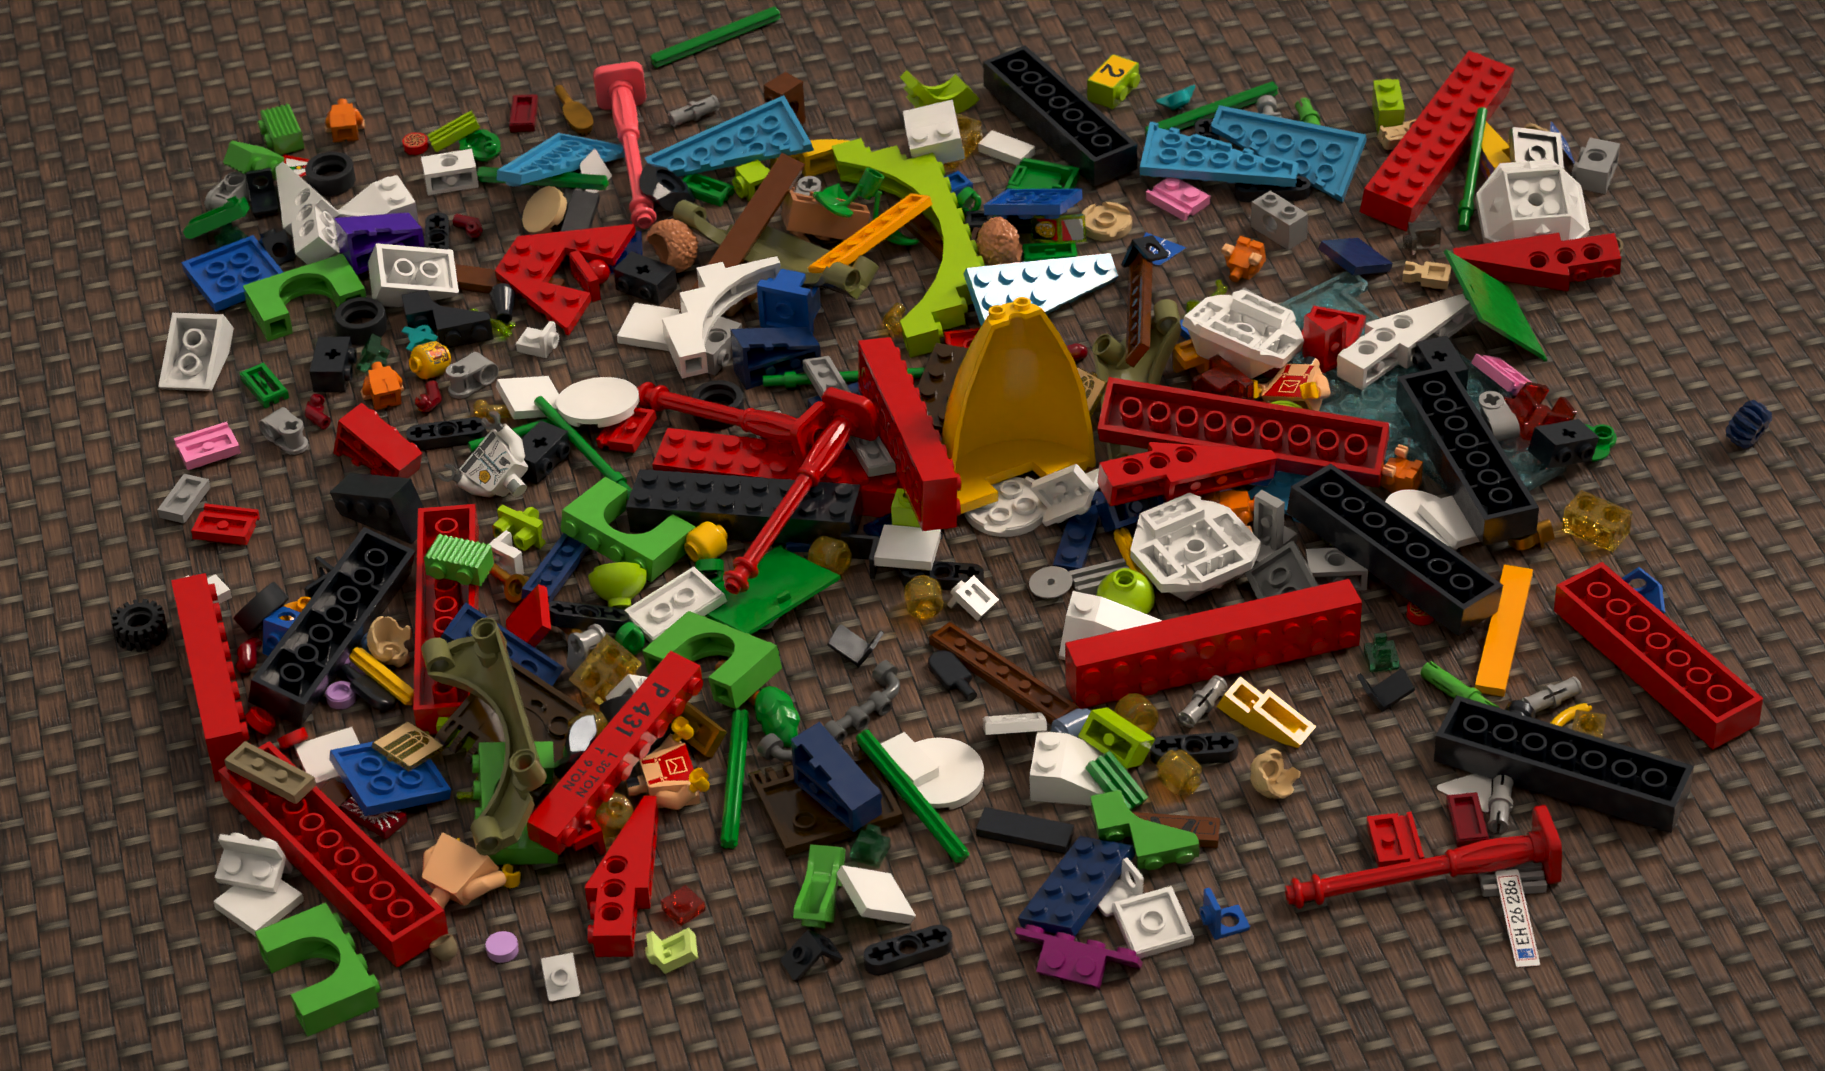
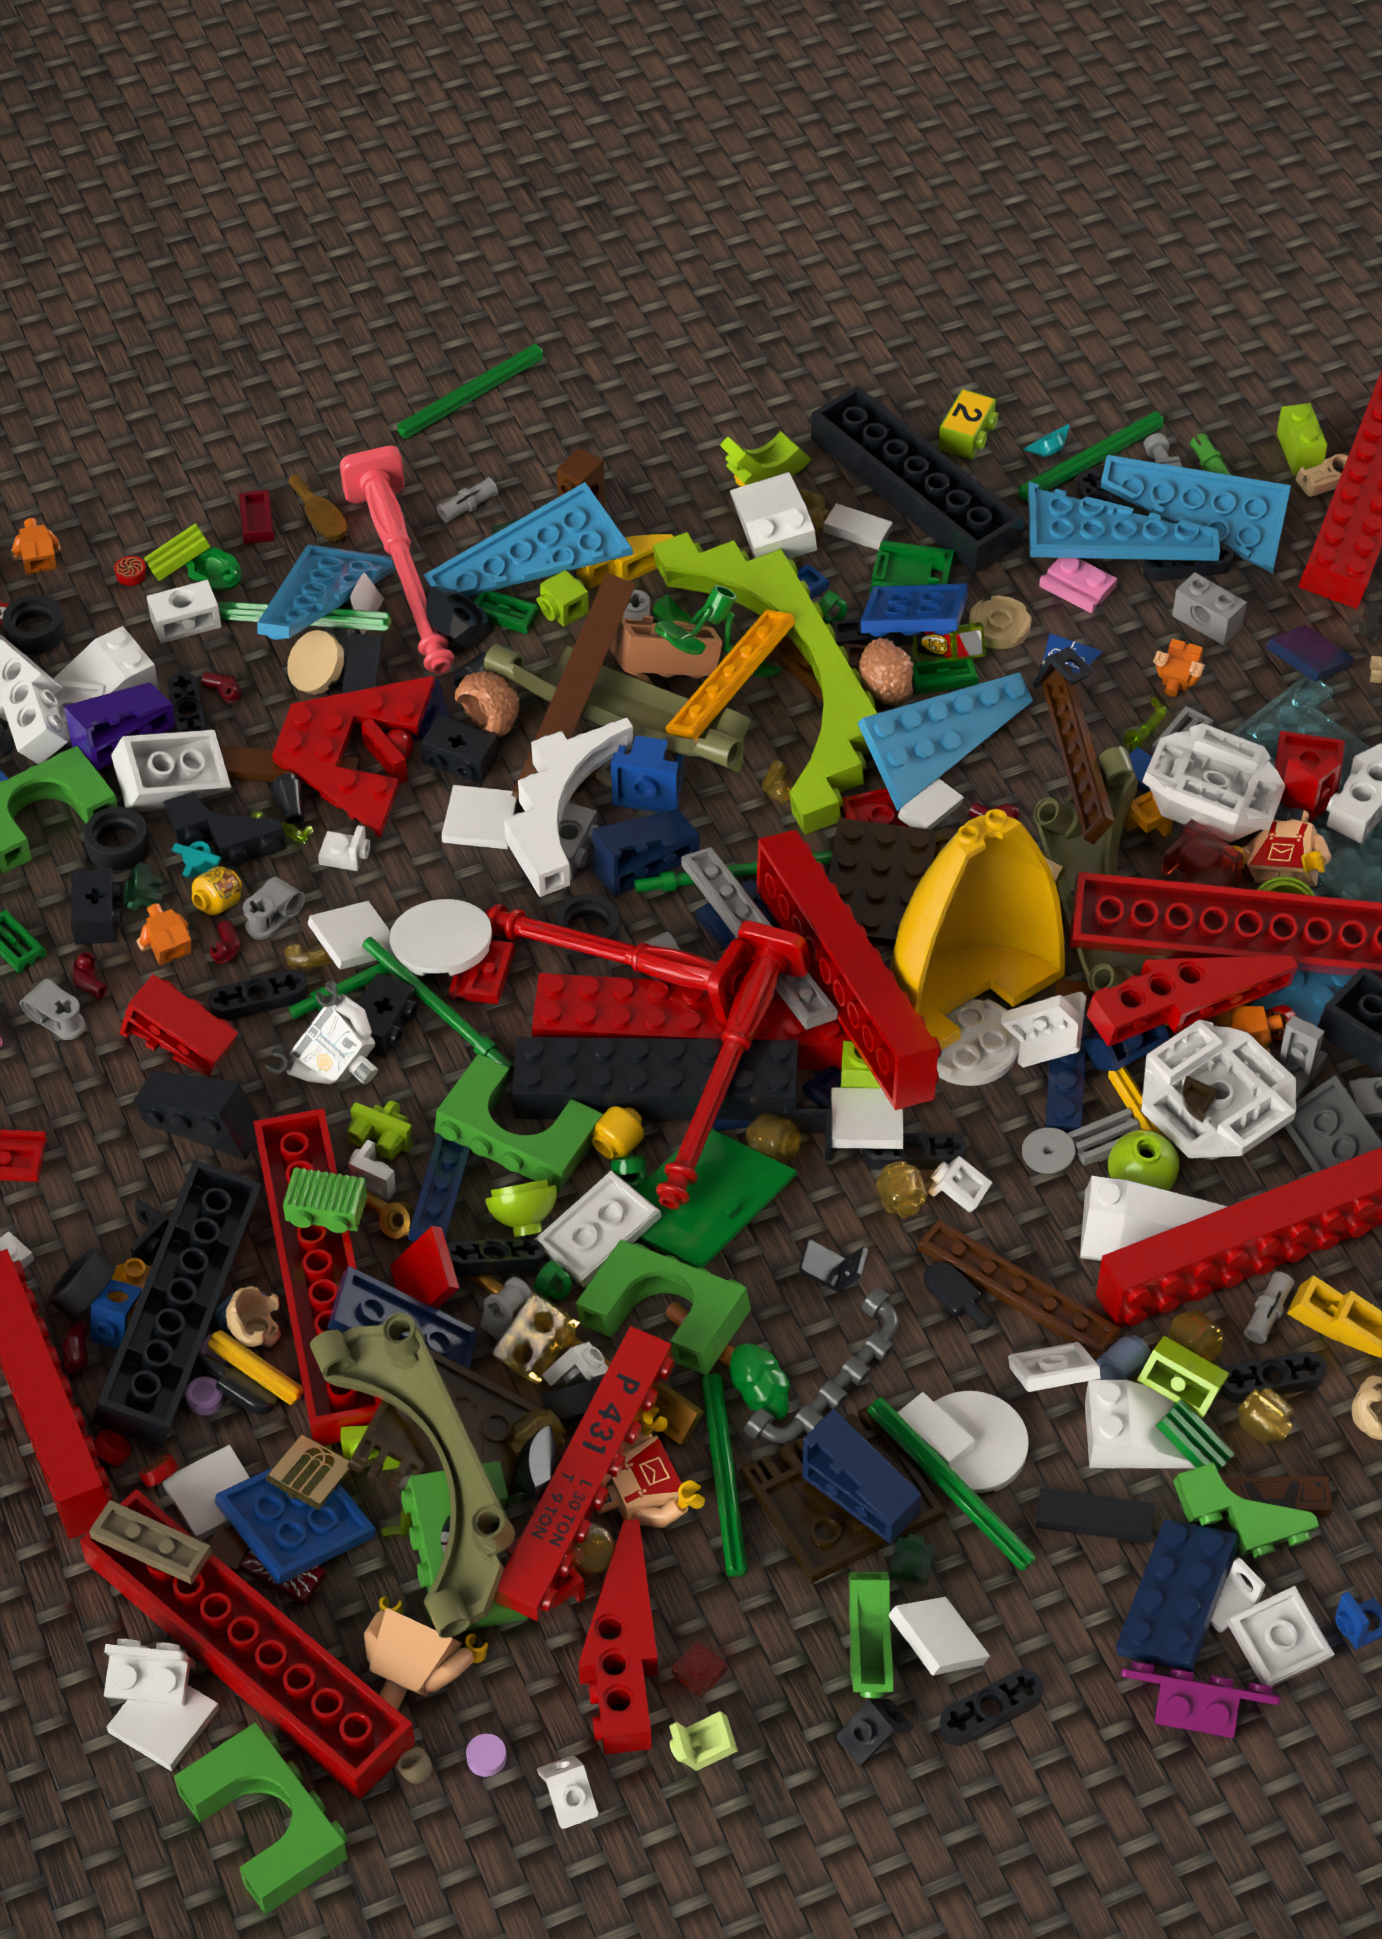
camera: 10 degrees left, 10 degrees up
none -> dark brown tile [1182,1076,1219,1123]

